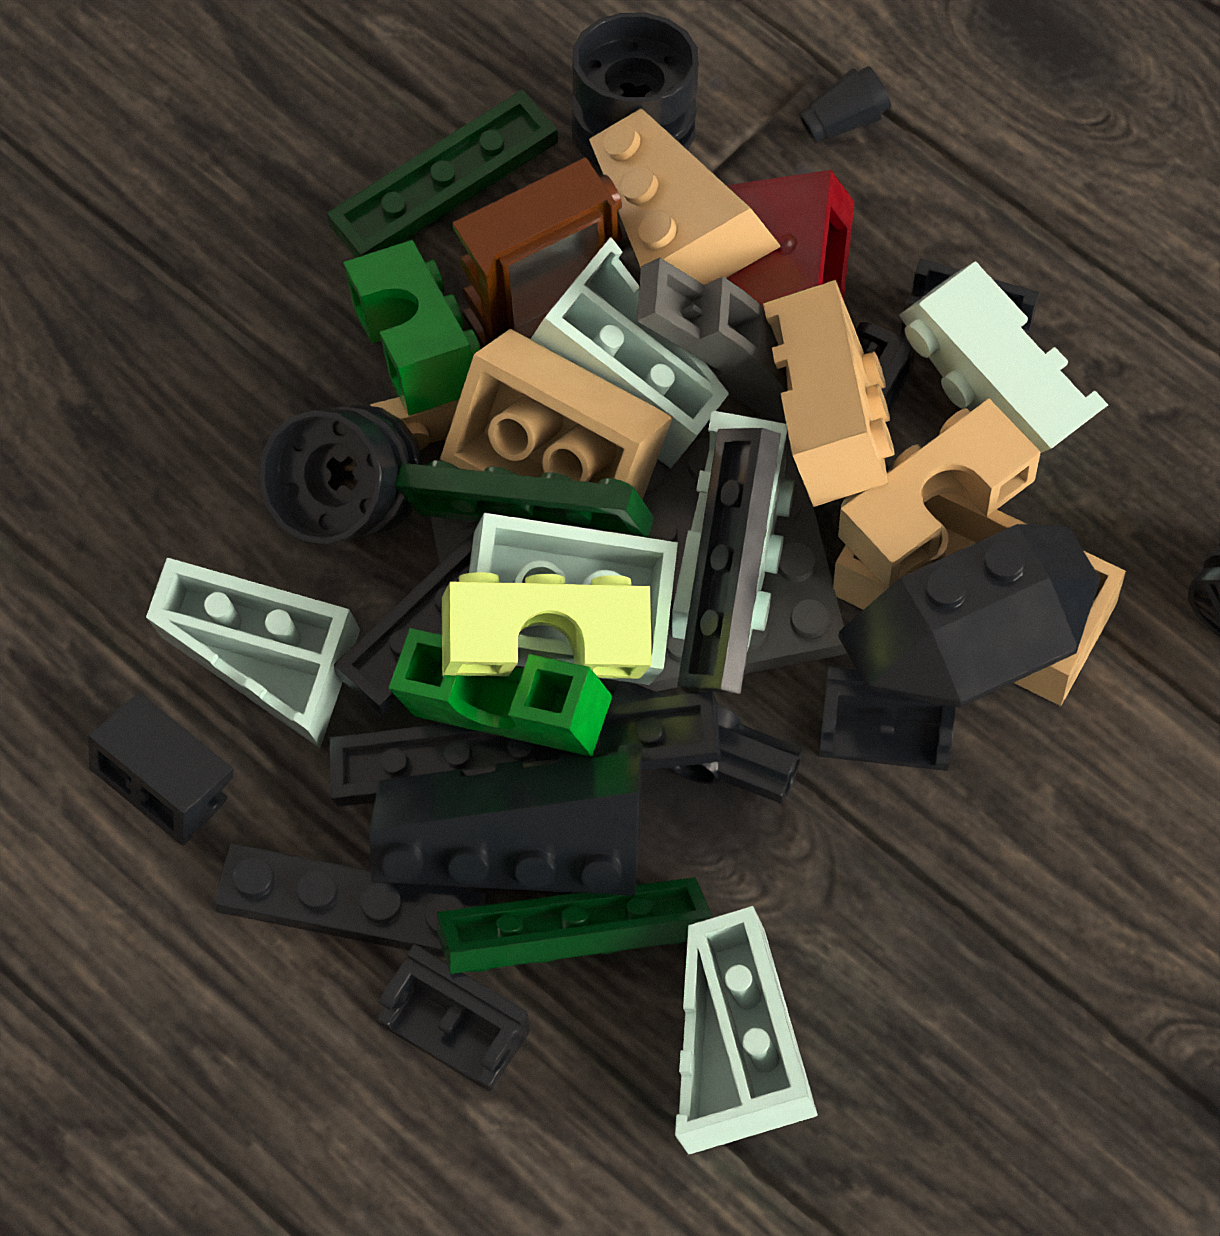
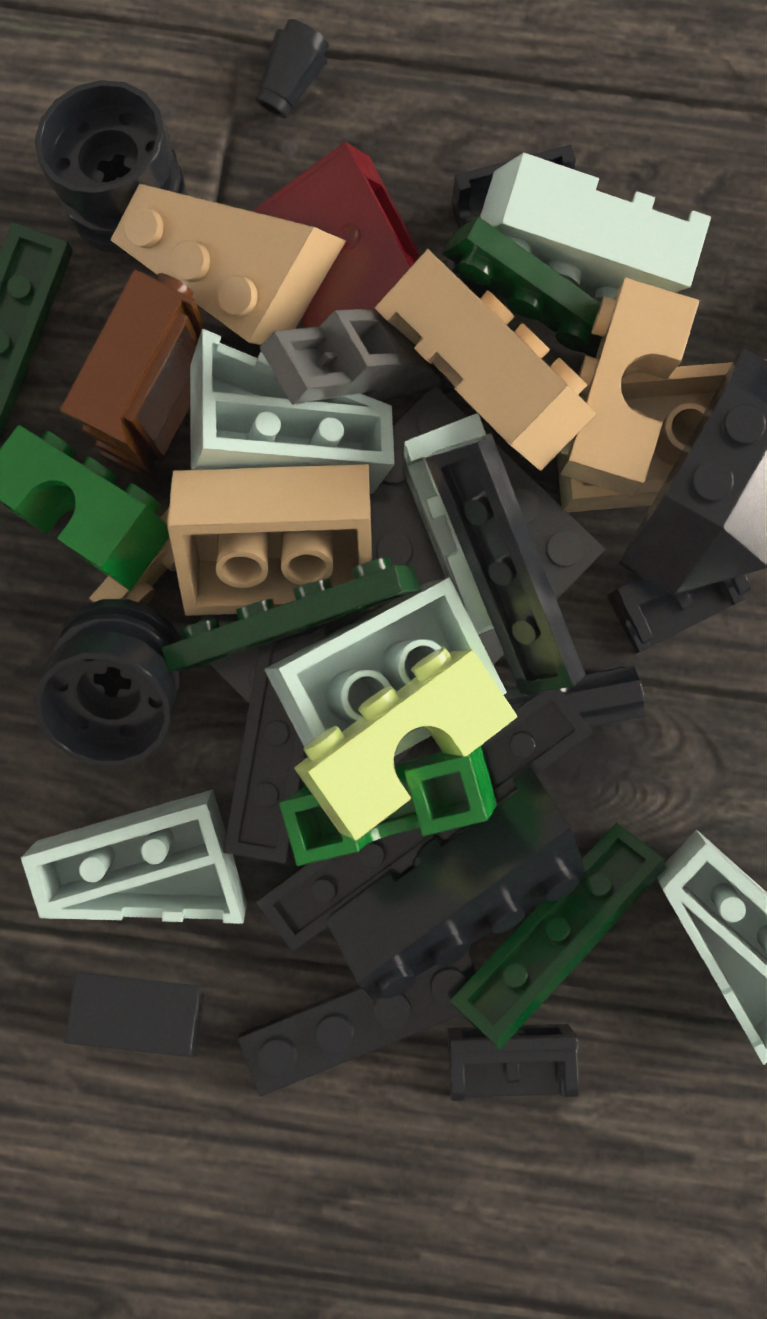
camera: 40 degrees left, 20 degrees up
none -> dark green plate [442,216,602,358]

